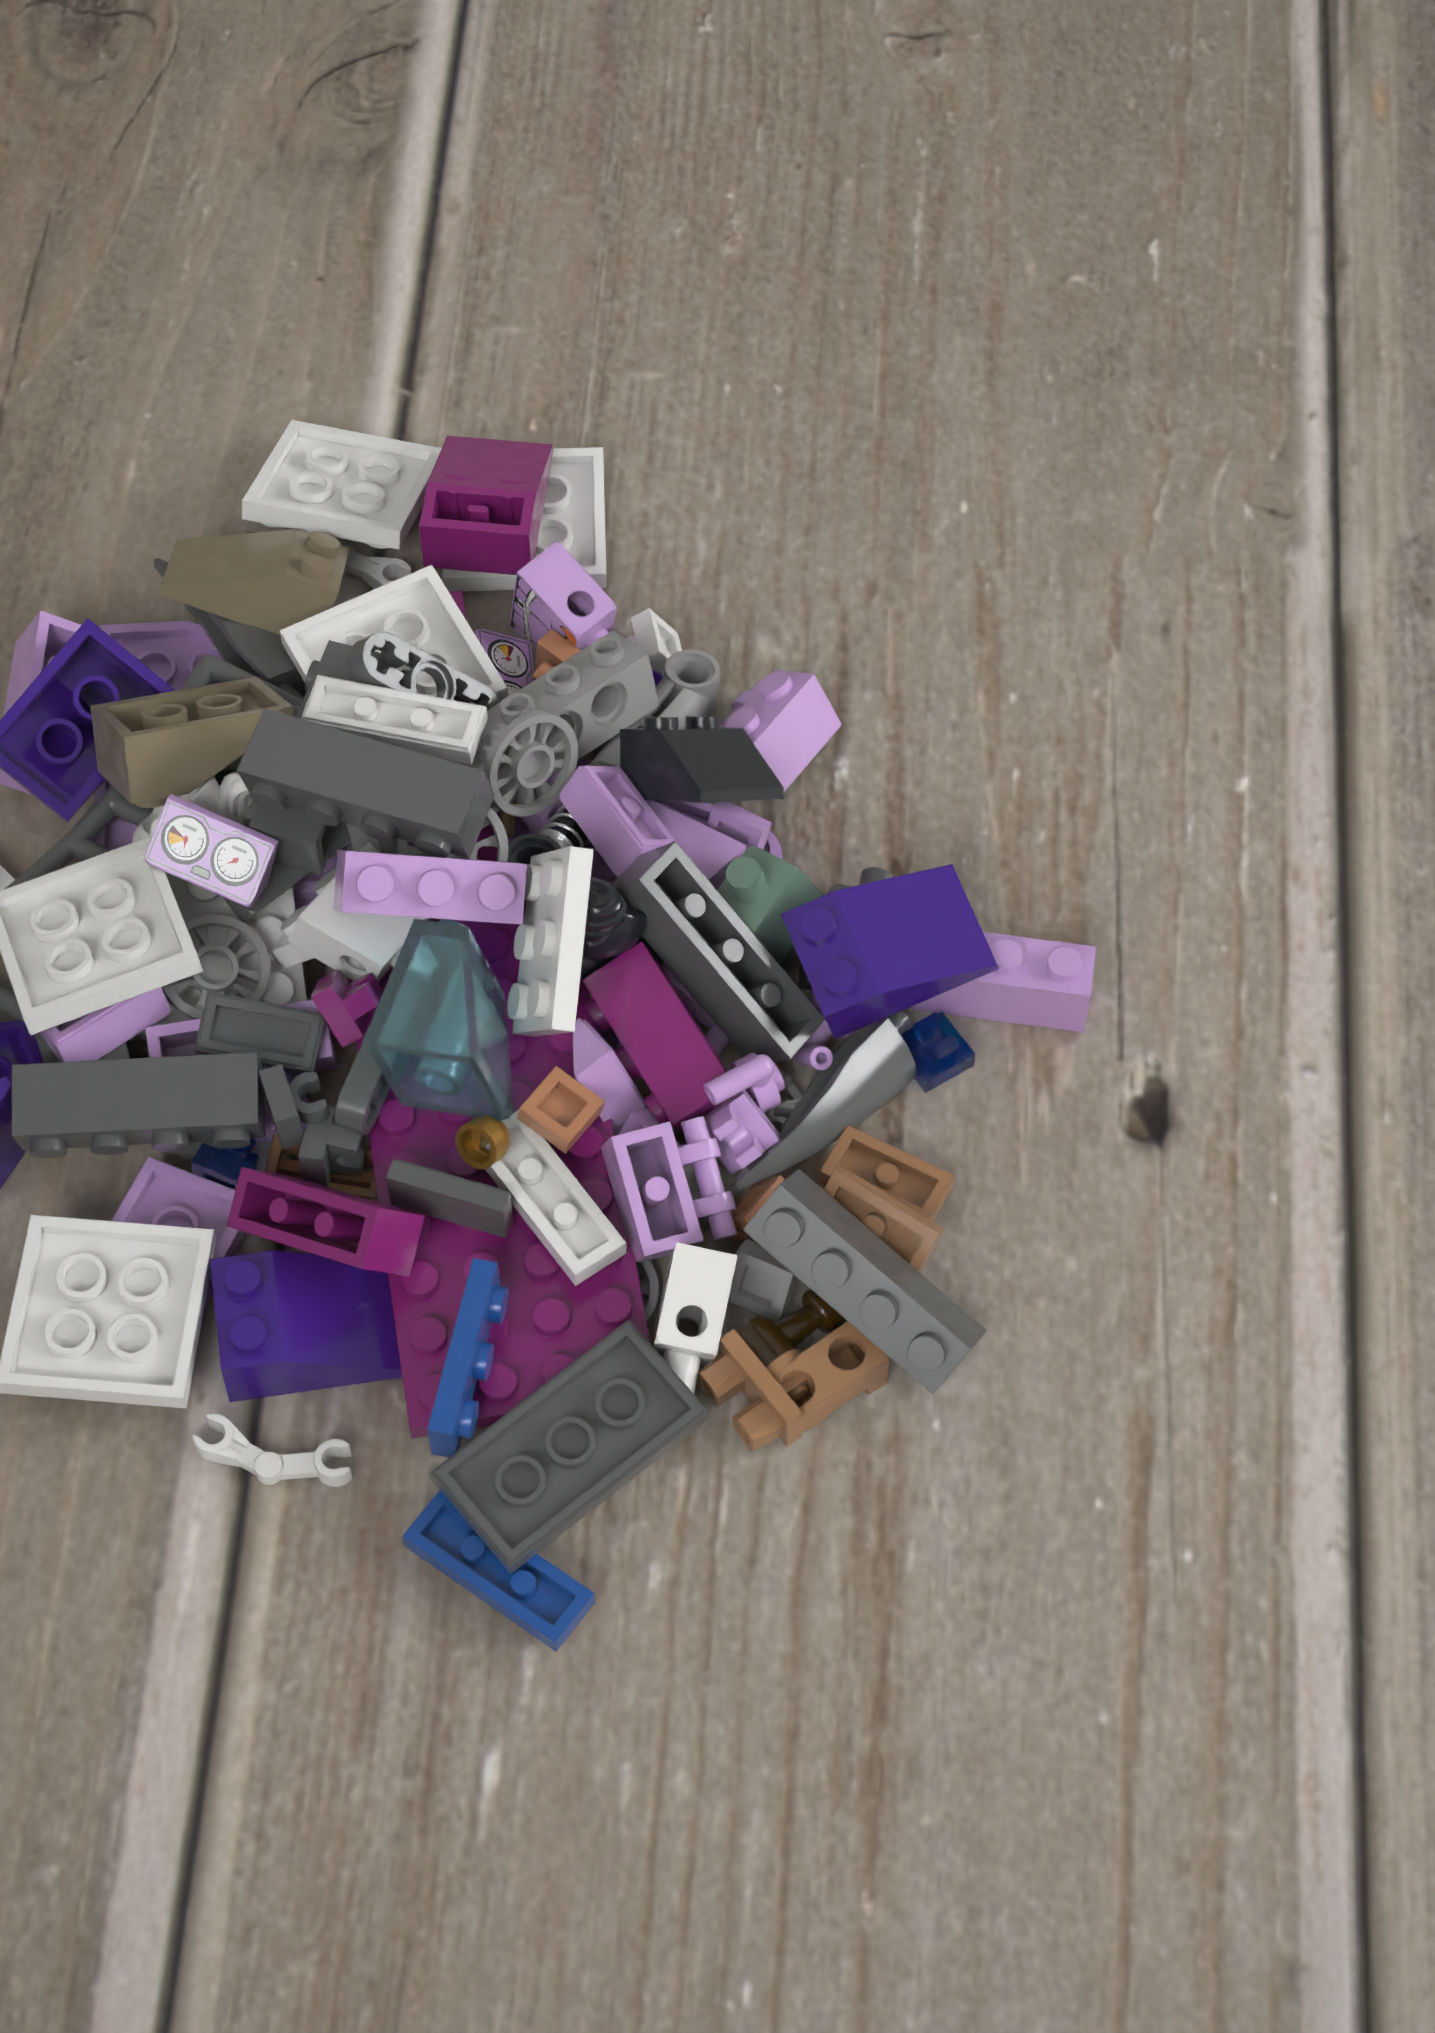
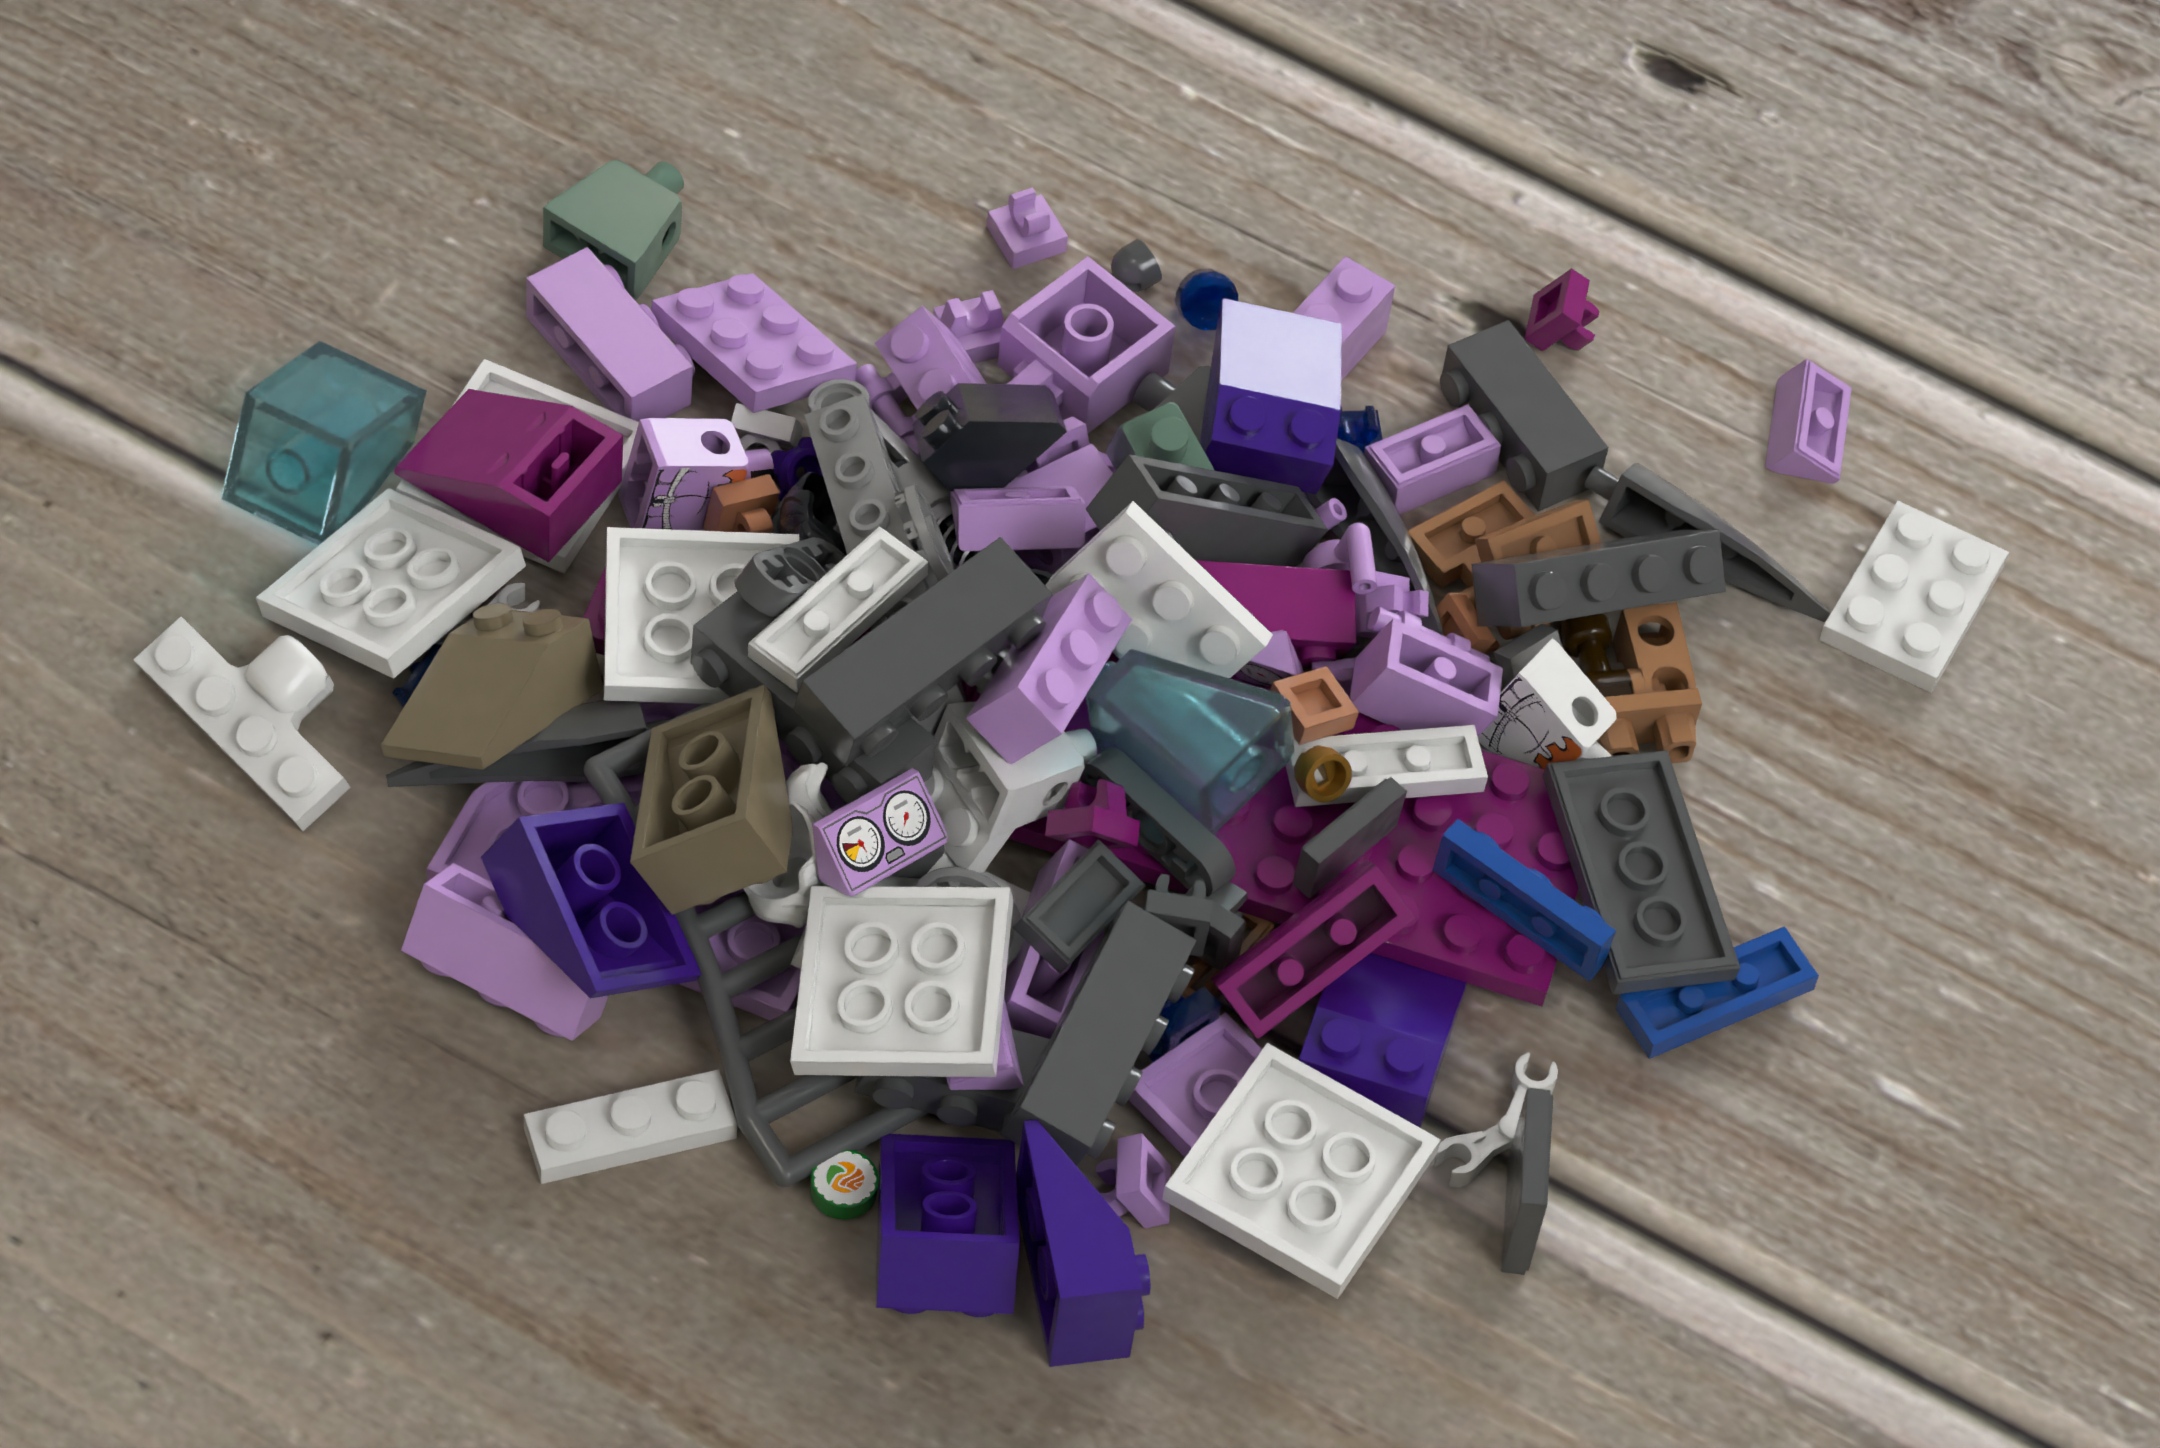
camera: 70 degrees left, 5 degrees down
none -> white plate [133,617,351,831]
none -> clear light blue slope [221,341,427,545]
none -> lavender brick [526,247,695,422]
none -> sand green torso [543,160,684,301]
none -> lavender plate [651,273,857,413]
none -> lavender tile [933,290,1004,363]
none -> lavender tile [986,187,1068,269]
none -> lavender hinge [997,256,1176,433]
none -> lavender tile [1096,1133,1171,1229]
none -> dark grey hinge [1111,239,1162,293]
none -> clear blue tile [1174,268,1238,330]
none -> lavender slope [1364,404,1501,514]
none -> dark grey brick [1440,320,1609,511]
none -> dark grey tile [1501,1087,1553,1275]
none -> magenta tile [1524,268,1599,351]
none -> dark grey piece [1584,463,1831,622]
none -> lavender slope [1765,359,1852,484]
none -> white plate [1819,501,2009,693]

